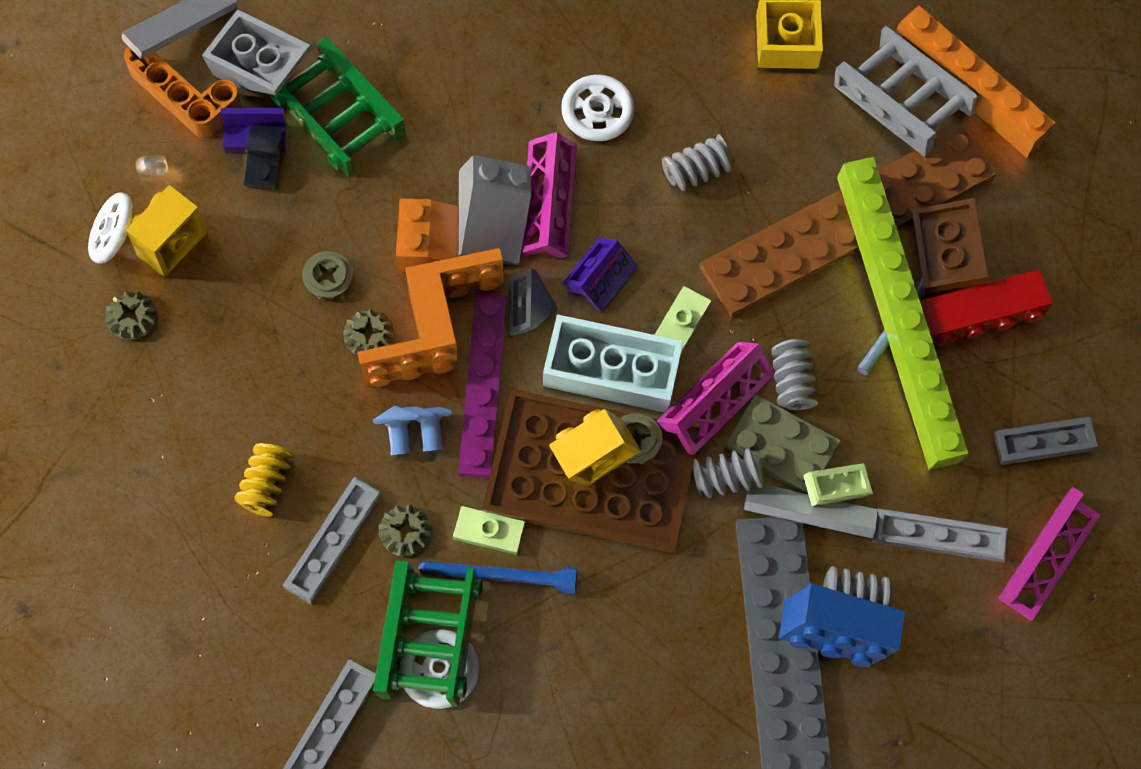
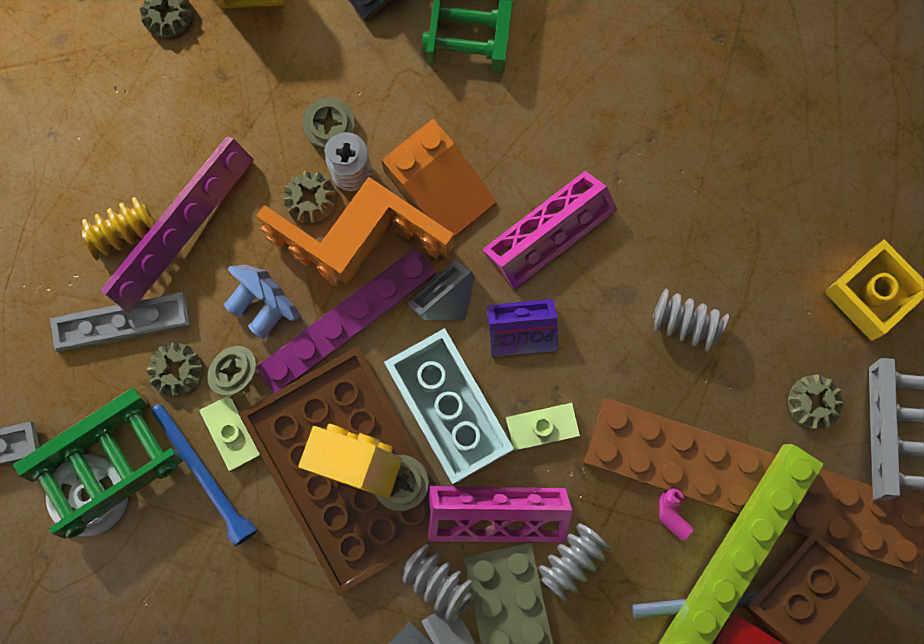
camera: 50 degrees right, 10 degrees up
light grey slope [459,155,531,266] -> none
white plate [562,75,635,141] -> none
none -> magenta plate [100,136,254,313]
none -> olive gear [207,346,259,399]
none -> light grey piece [324,132,372,192]
none -> dark pink arm [659,488,694,541]
none -> olive gear [788,374,845,429]

